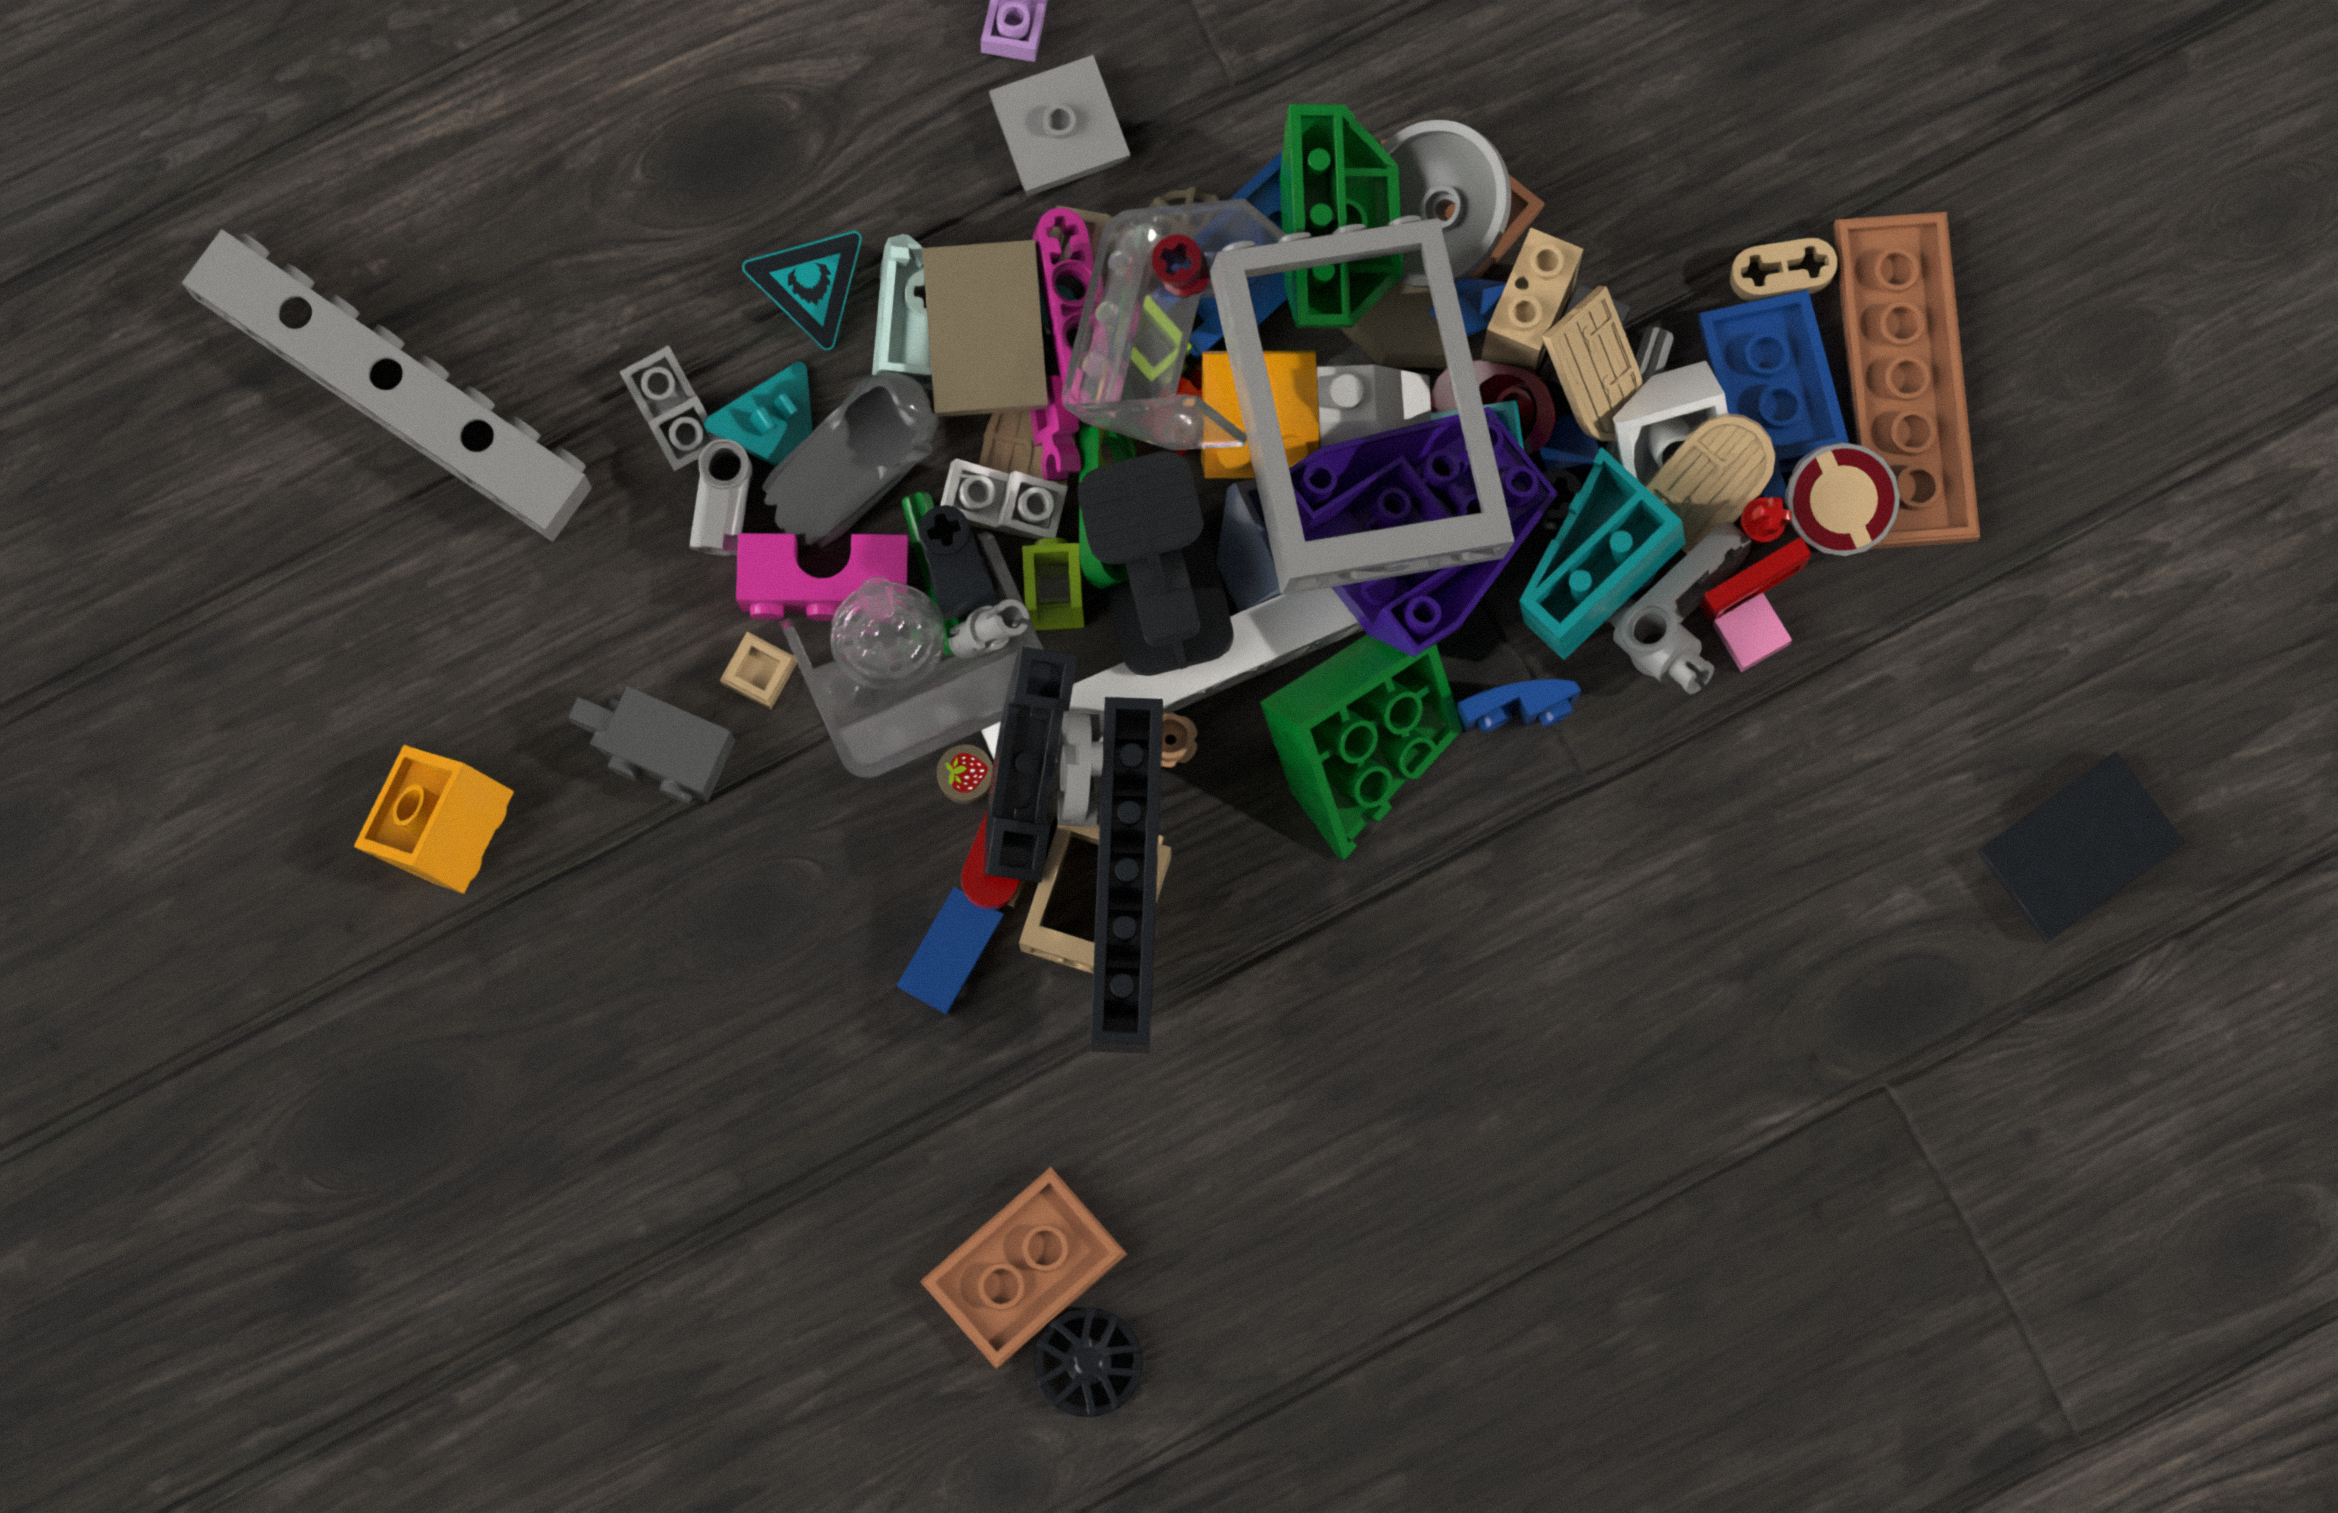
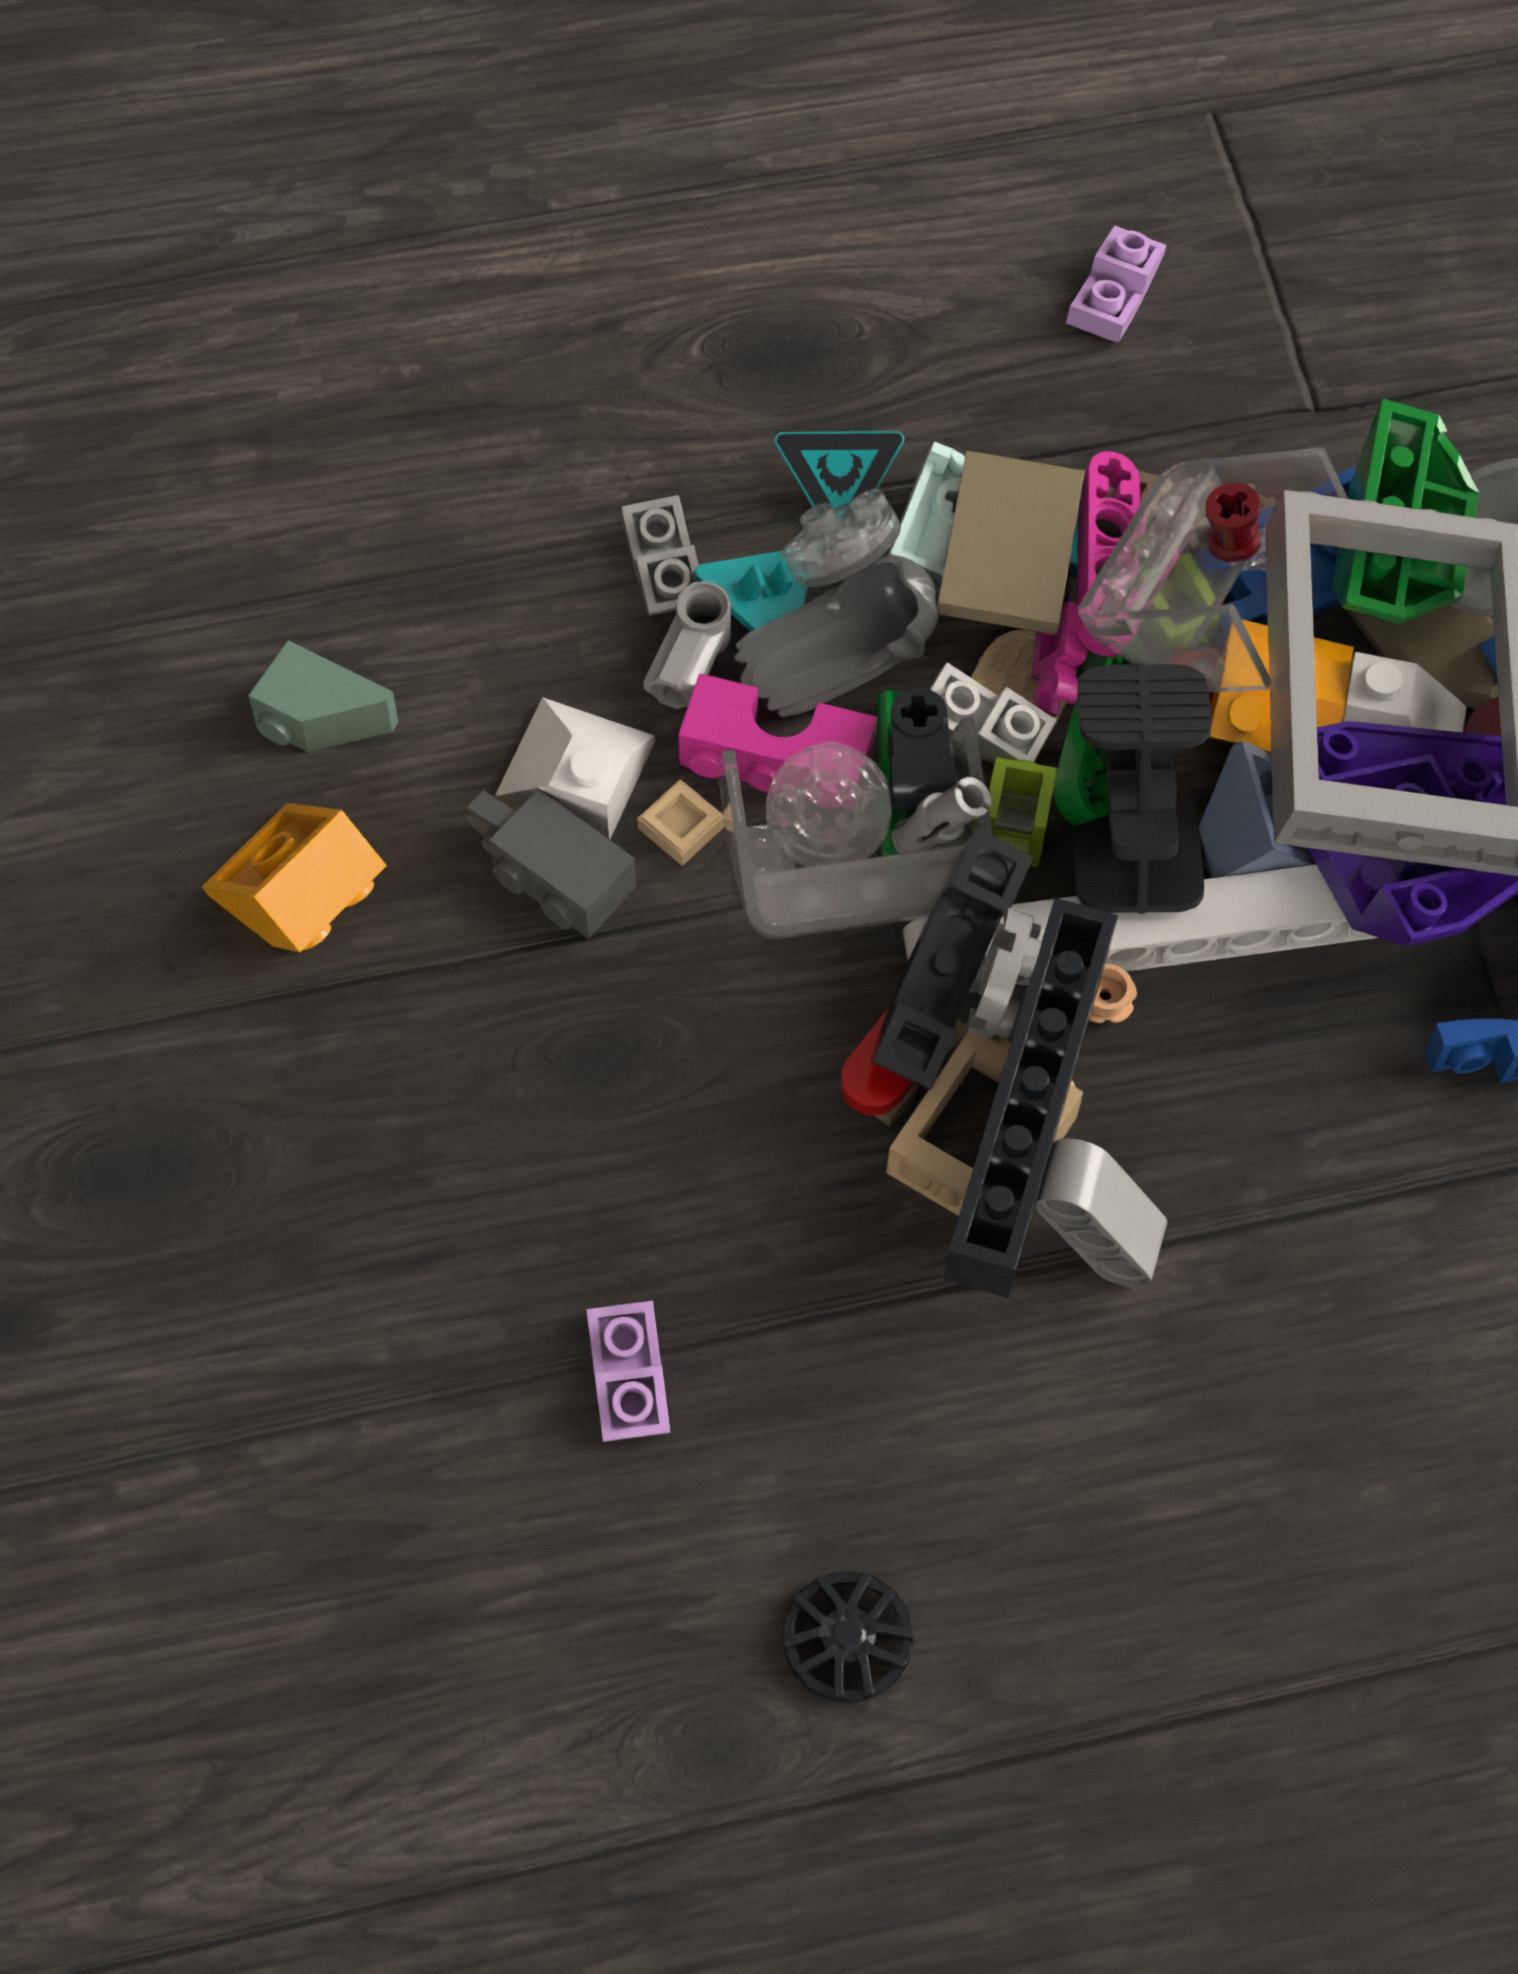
camera: 10 degrees right, 15 degrees down
light grey piece [182,229,592,542] -> none
blue tile [897,887,1004,1016] -> none
nougat tile [920,1167,1127,1370] -> none
tile [937,744,993,804] -> none
light grey plate [989,55,1131,197] -> none
green wedge [1260,634,1463,861] -> none
none -> sand green slope [248,640,399,752]
none -> white slope [495,697,655,840]
none -> lavender slope [586,1301,671,1442]
none -> clear tile [781,488,901,587]
none -> light grey beam [1035,1138,1168,1287]

